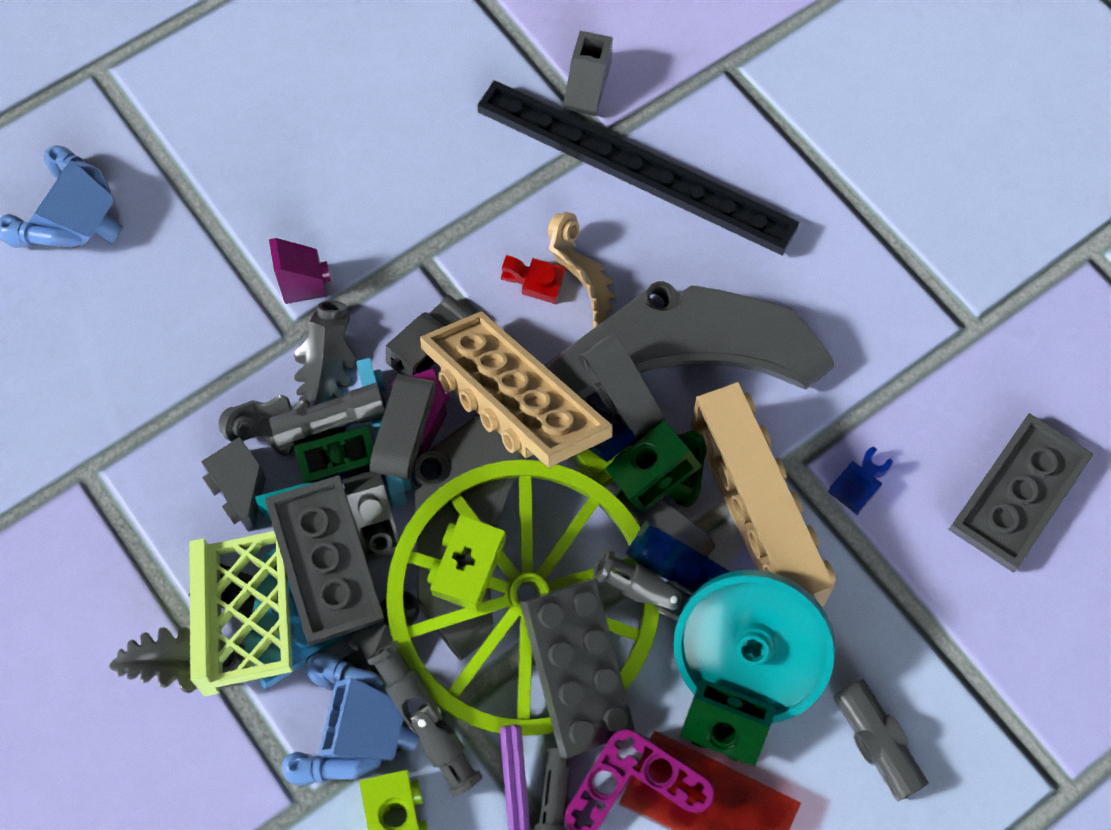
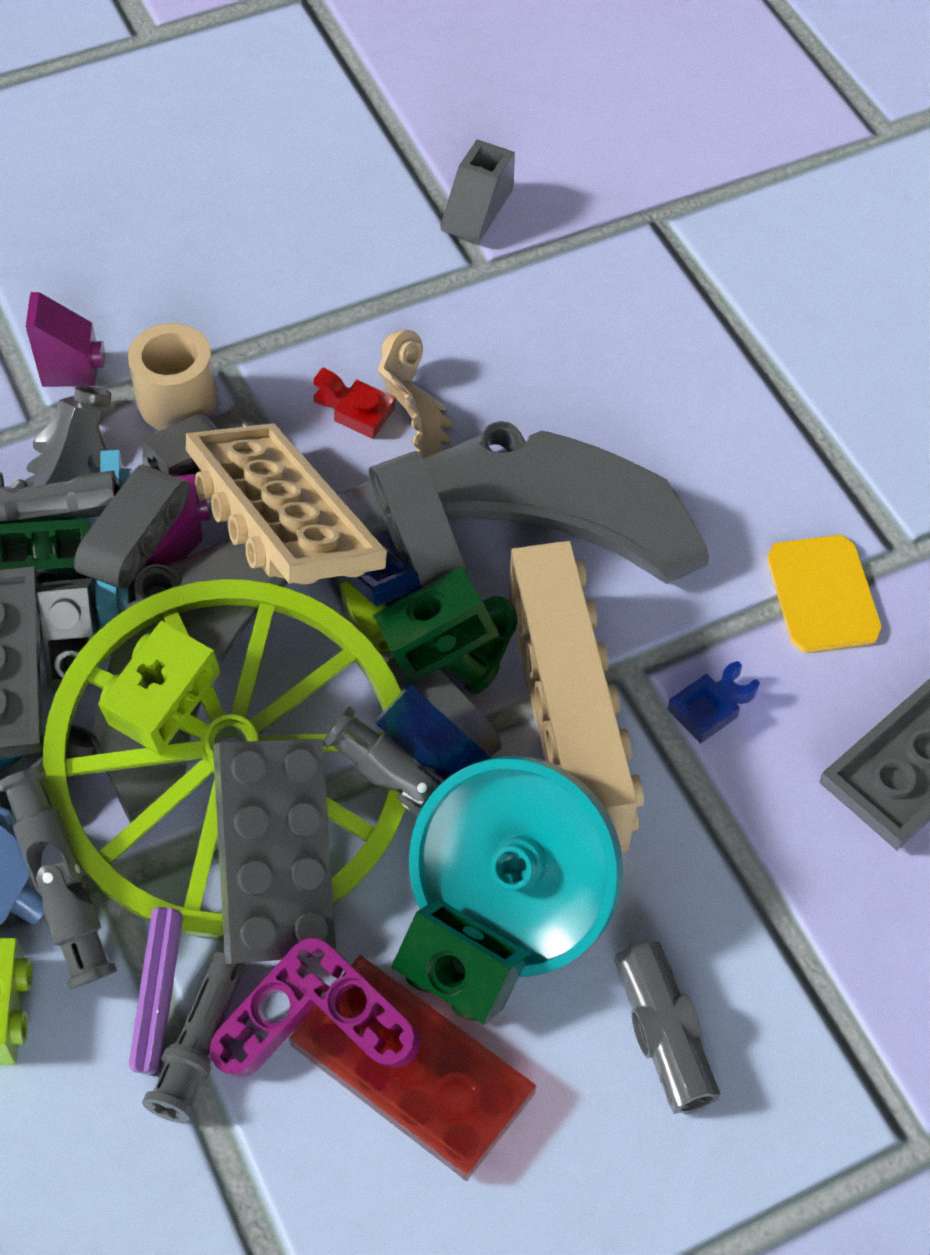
camera: 10 degrees right, 10 degrees down
black plate [477,80,800,256] -> none
none -> tan piece [128,323,218,430]
none -> yellow piece [767,535,882,653]

